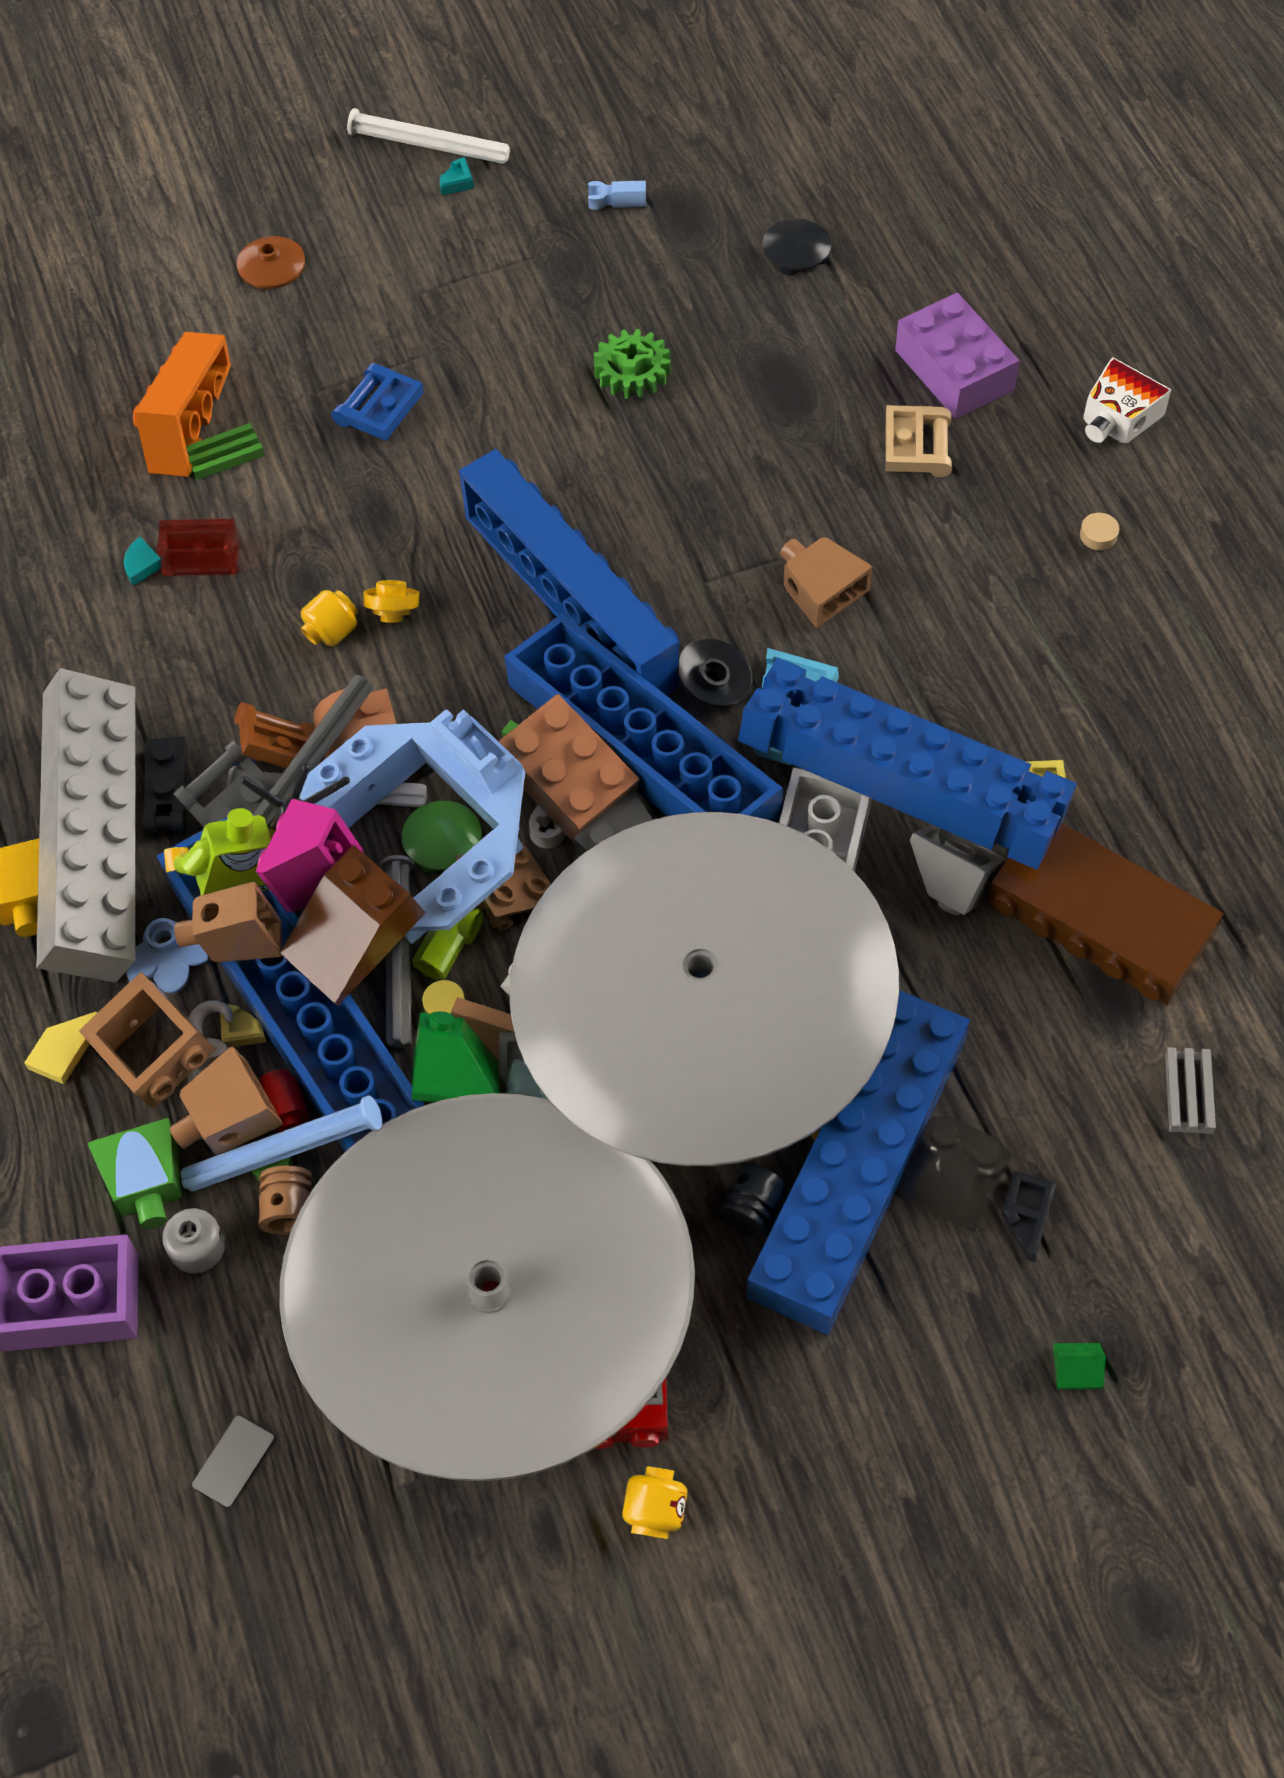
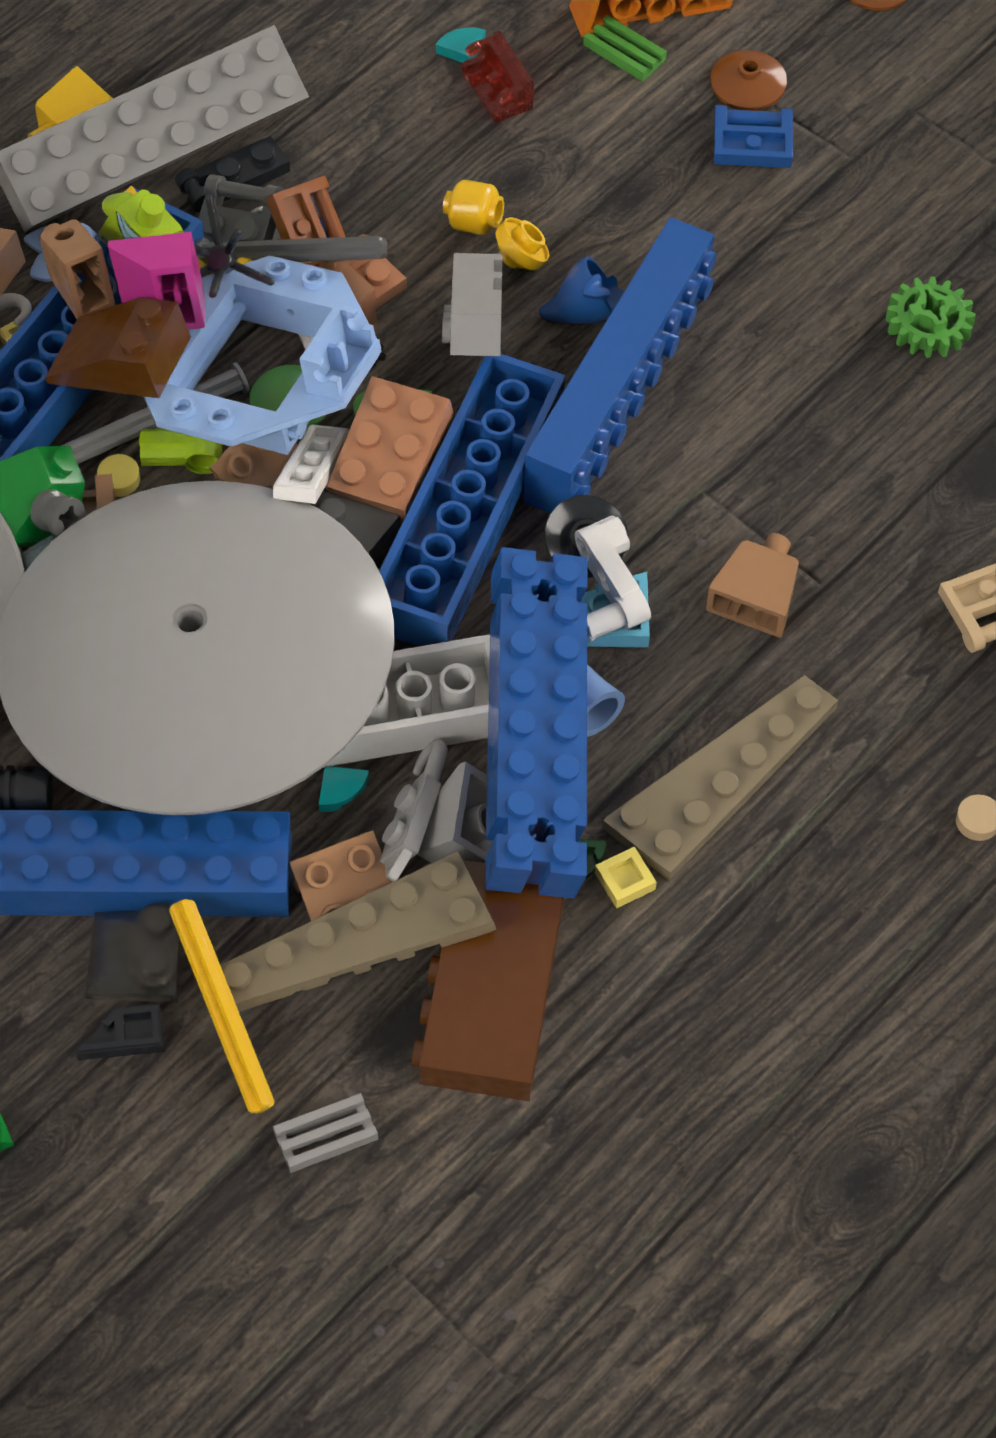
camera: 60 degrees right, 0 degrees up
none -> dark grey wheel [31,489,86,537]
none -> yellow axle [169,899,274,1114]
none -> dark tan wing [220,851,496,1012]
none -> white tile [273,424,349,504]
none -> medium nougat hinge [289,830,393,921]
none -> light grey plate [380,739,448,882]
none -> light grey wedge [442,253,502,356]
none -> blue hat [538,256,624,325]
none -> white beam [574,515,651,642]
none -> dark tan wing [602,675,838,881]
none -> dark orange dish [710,50,787,111]

